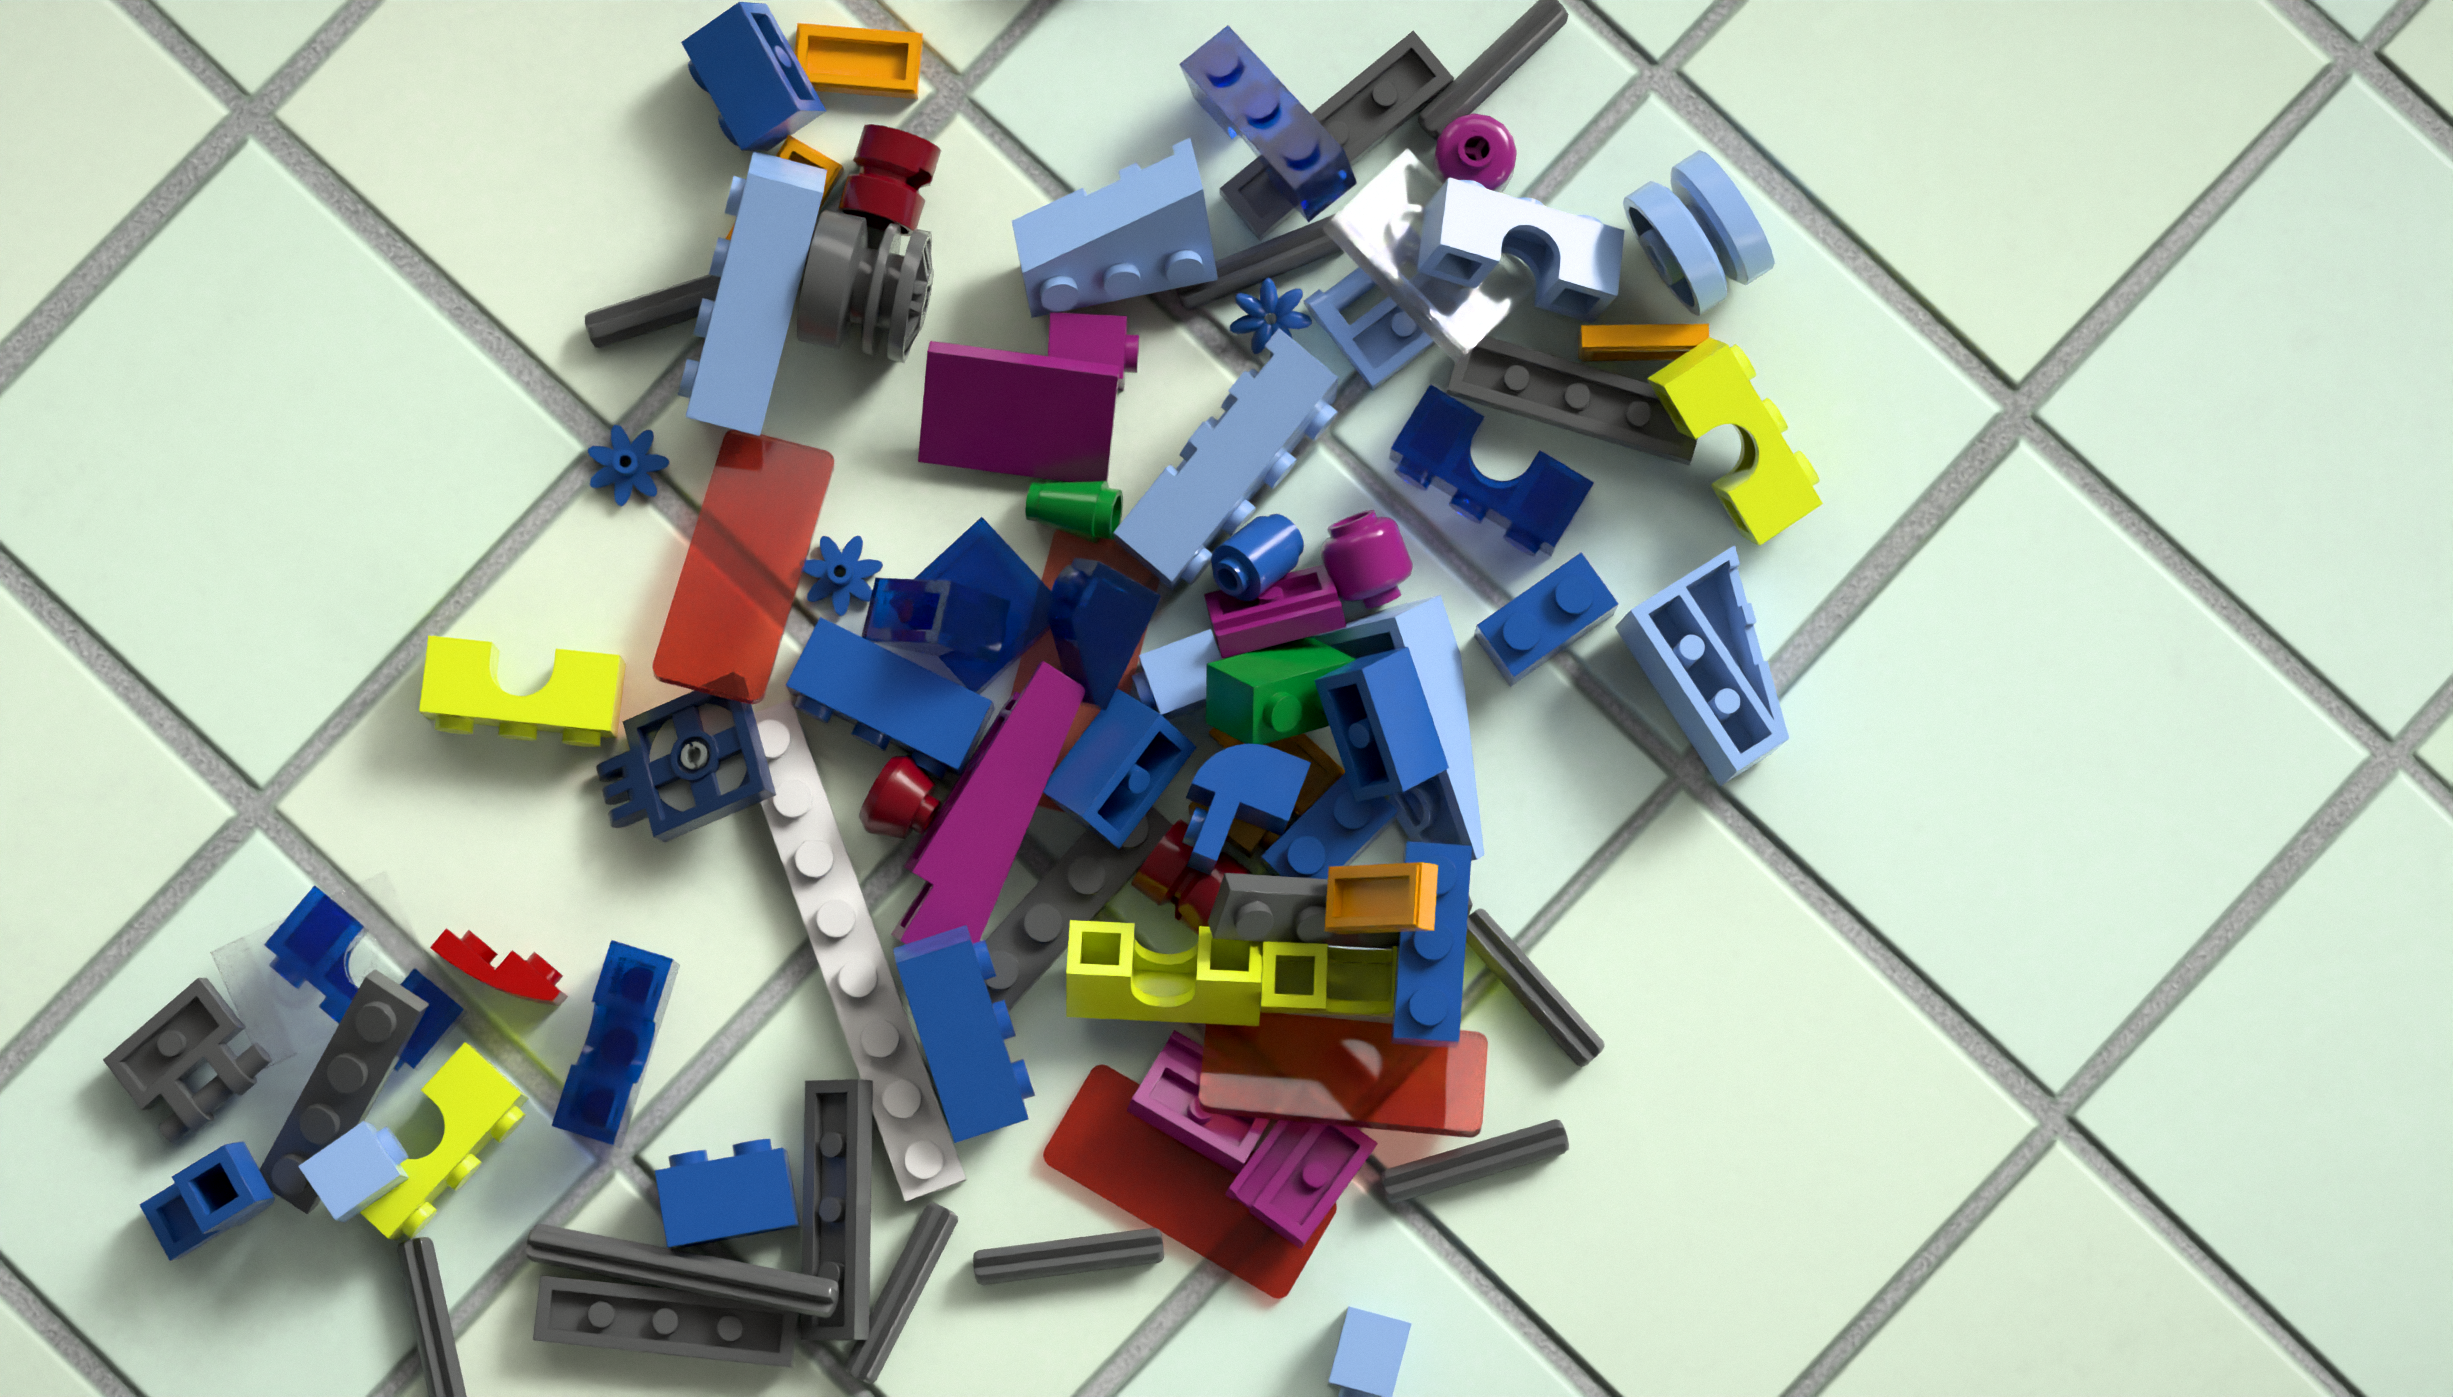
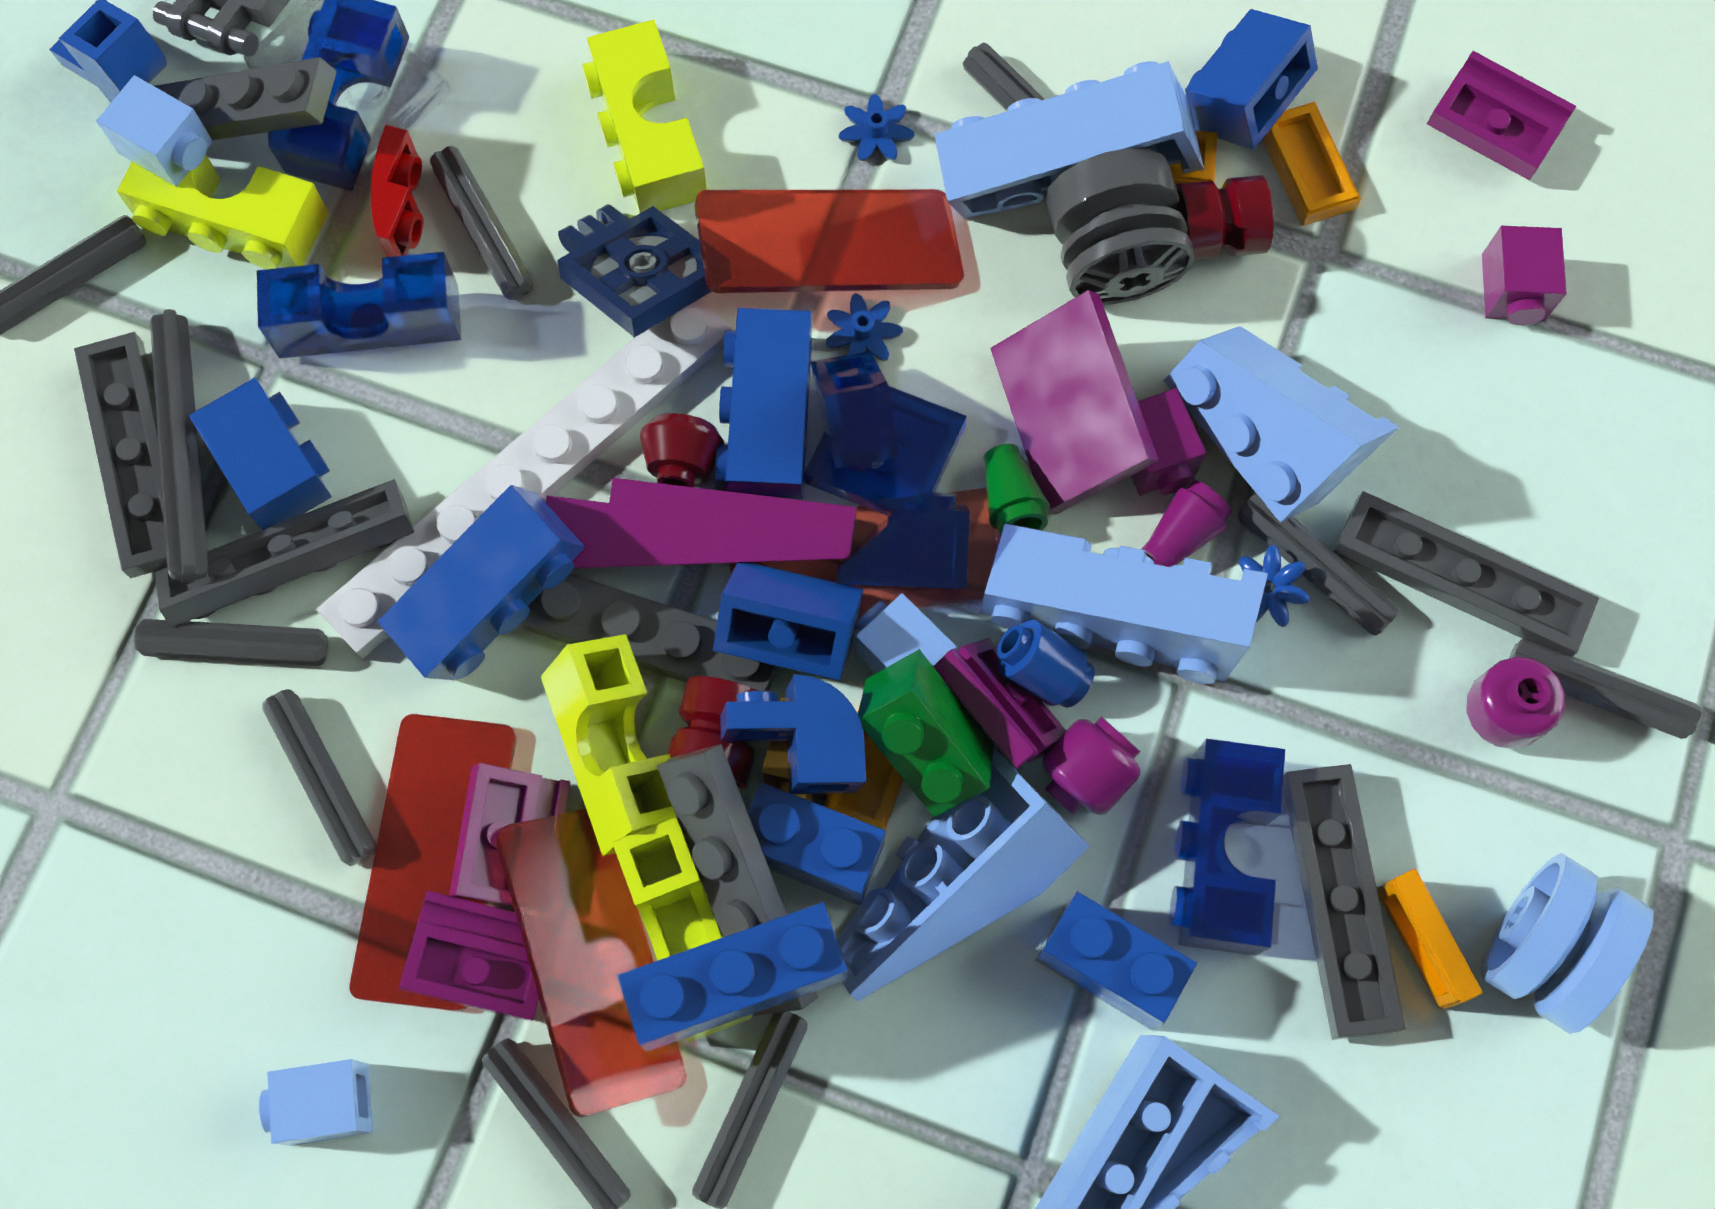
camera: 65 degrees right, 10 degrees down
clear blue arch [1179,25,1357,223] -> none
medium blue plate [1304,225,1474,391] -> none
blue brick [1314,646,1449,802] -> none
clear tile [1322,149,1536,364] -> none
light orange tile [1325,862,1438,934] -> none
light blue arch [1417,178,1625,323] -> none
neon yellow arch [1647,337,1823,546] -> none
none -> dark grey axle [430,146,533,300]
none -> magenta cone [1141,480,1232,567]

